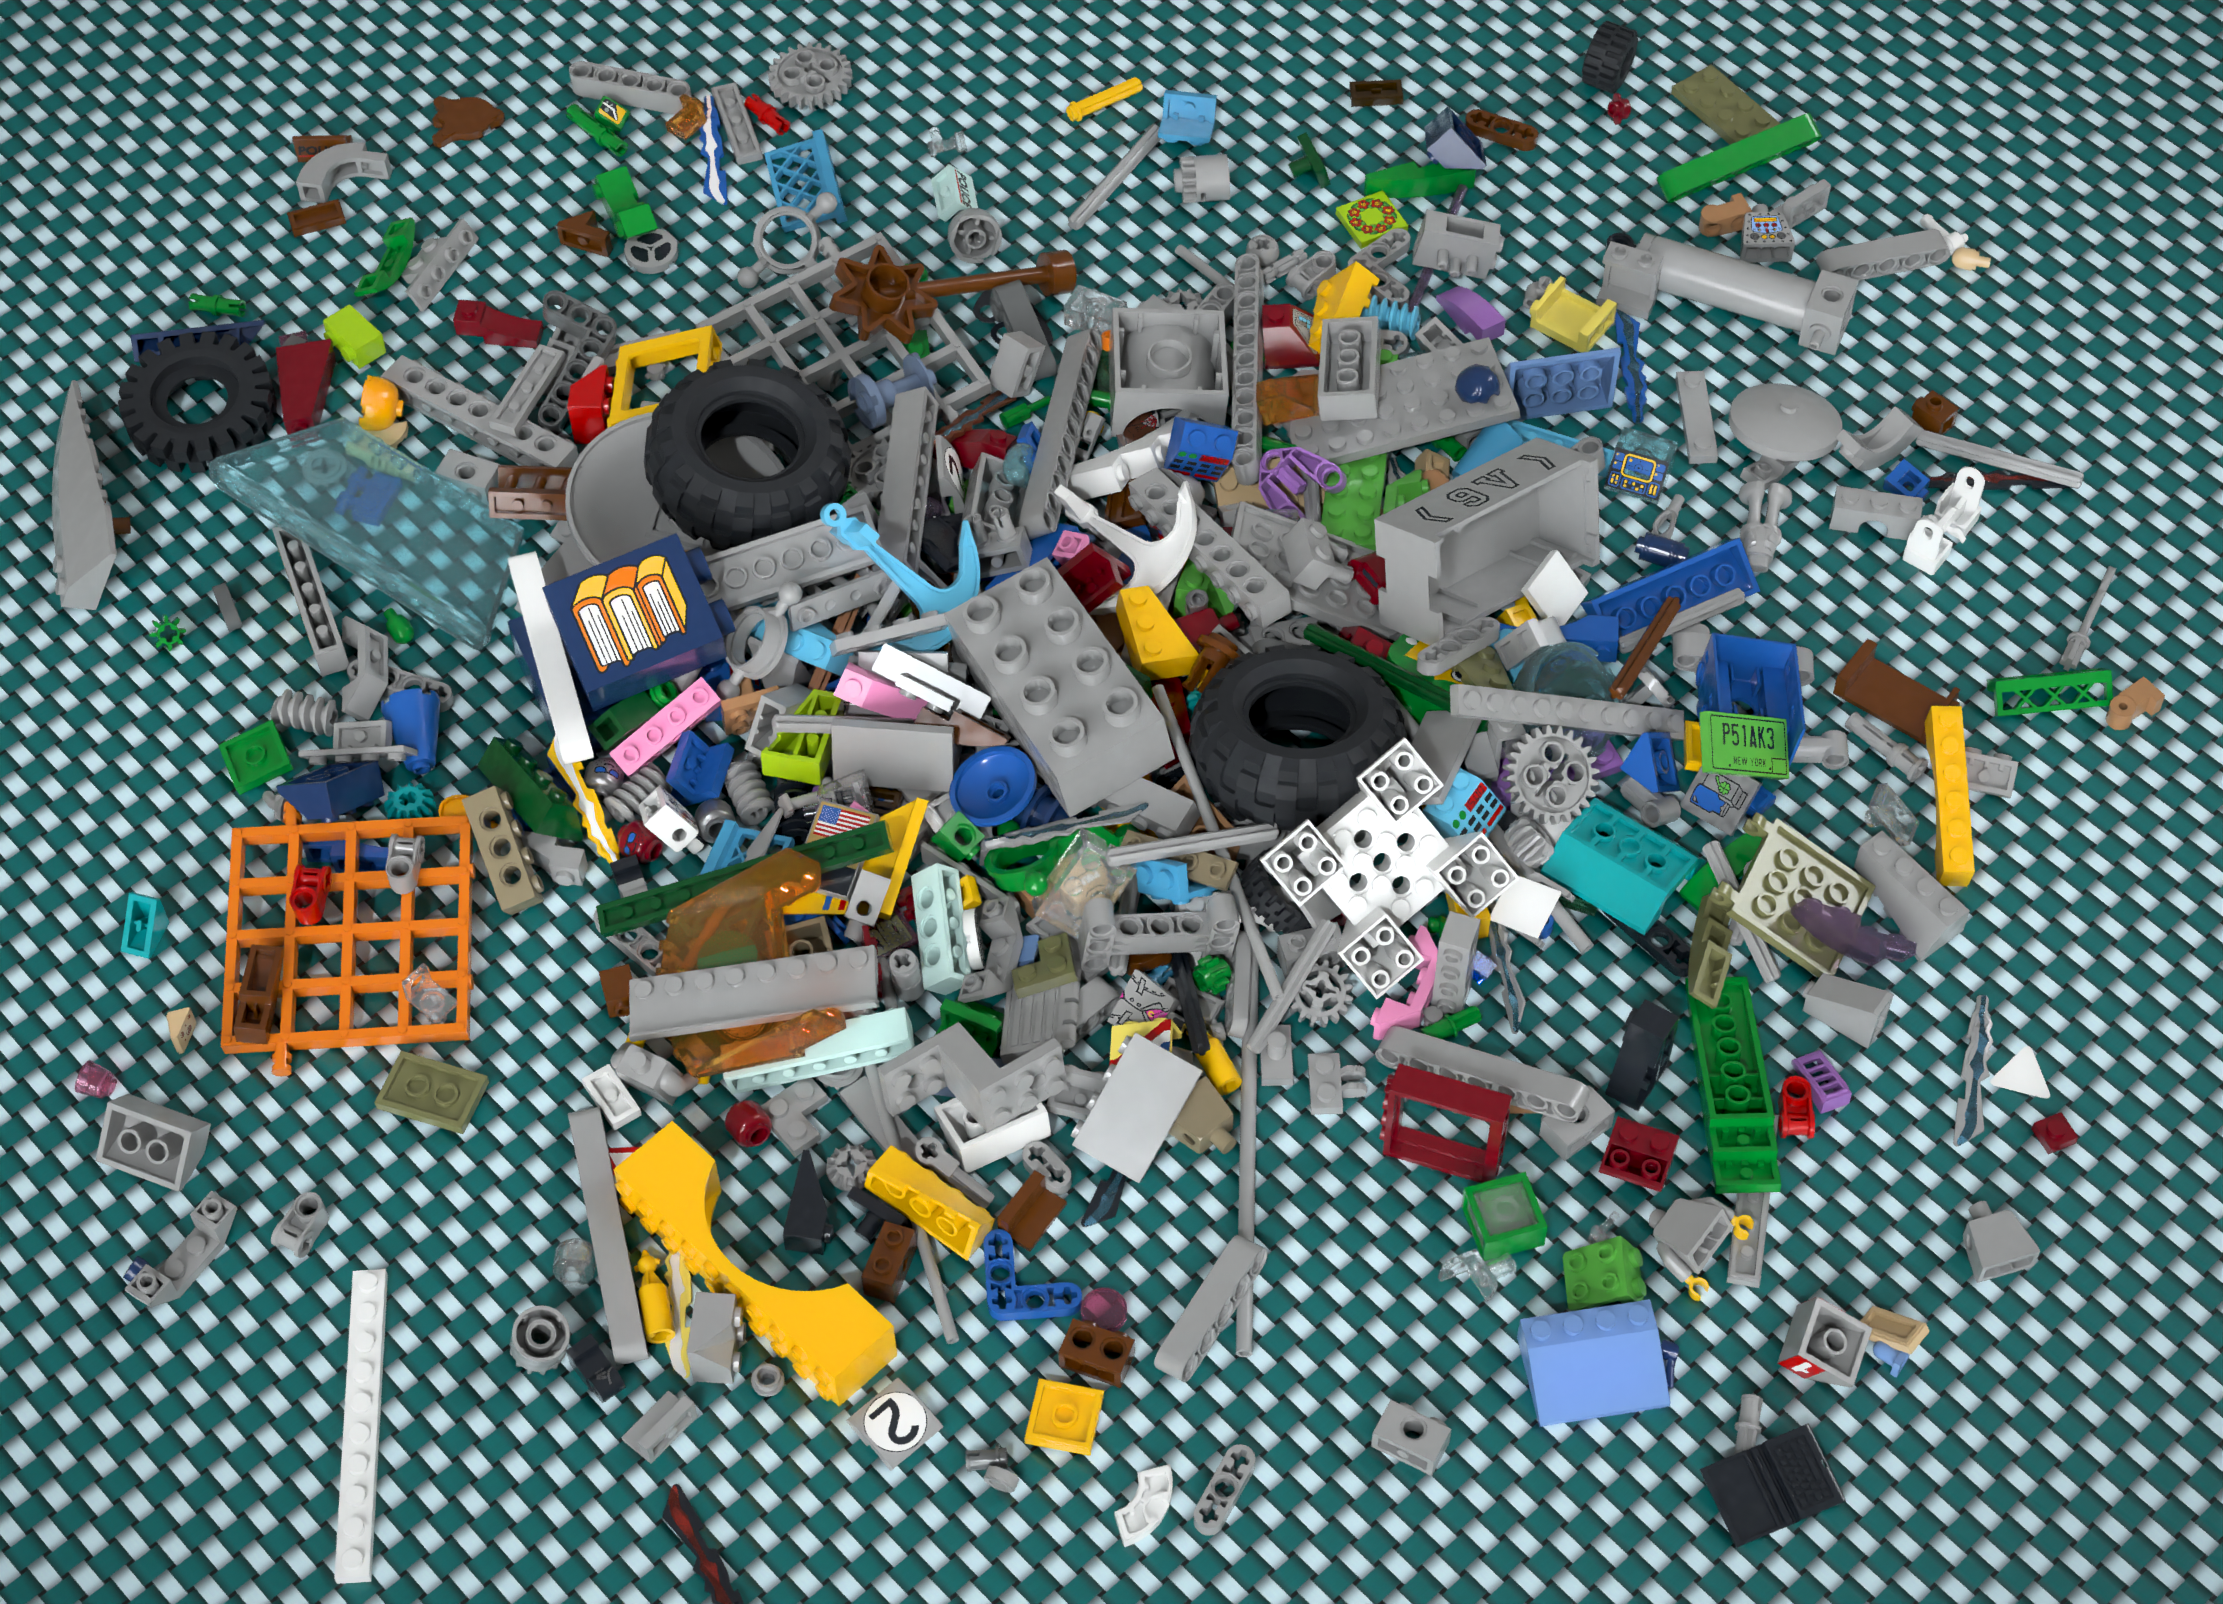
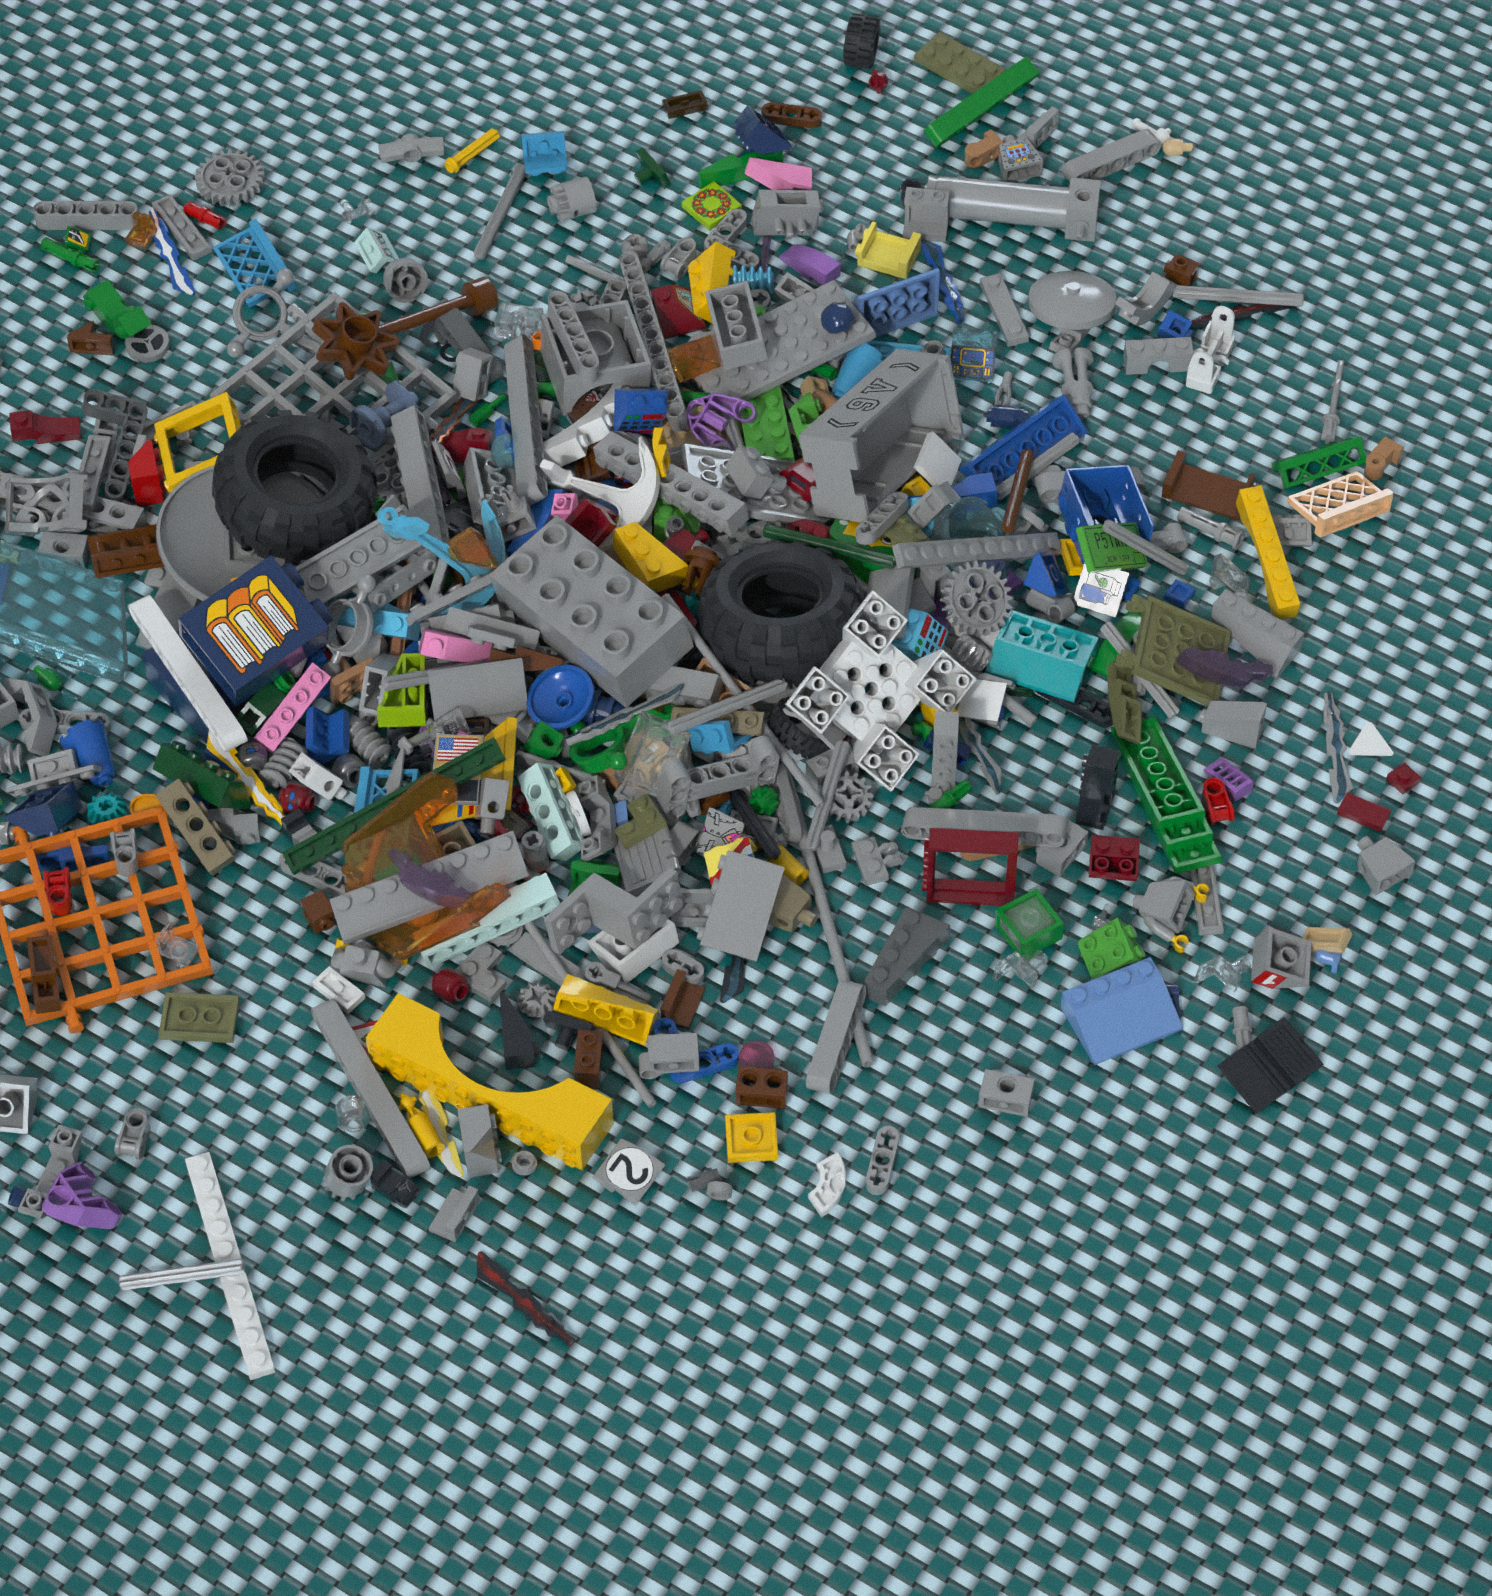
camera: 15 degrees left, 0 degrees up
bright pink slope [1370,925,1438,1040] -> none
none -> light grey fence [4,470,88,537]
none -> medium lavender connector [42,1163,122,1229]
none -> axle [119,1259,245,1290]
none -> light grey piece [378,134,444,163]
none -> clear purple slope [387,847,474,911]
none -> clear orange slope [447,527,500,571]
none -> light grey beam [547,291,599,384]
none -> light grey hinge [638,1032,699,1079]
none -> yellow slope [652,428,671,477]
none -> bright pink slope [745,157,812,190]
none -> dark grey wedge [864,907,950,1006]
none -> light grey axle [1102,520,1189,575]
none -> blue tile [1164,579,1196,609]
none -> clear bracket [1194,955,1251,993]
none -> light nougat fence [1287,471,1394,538]
none -> dark red tile [1337,792,1391,832]

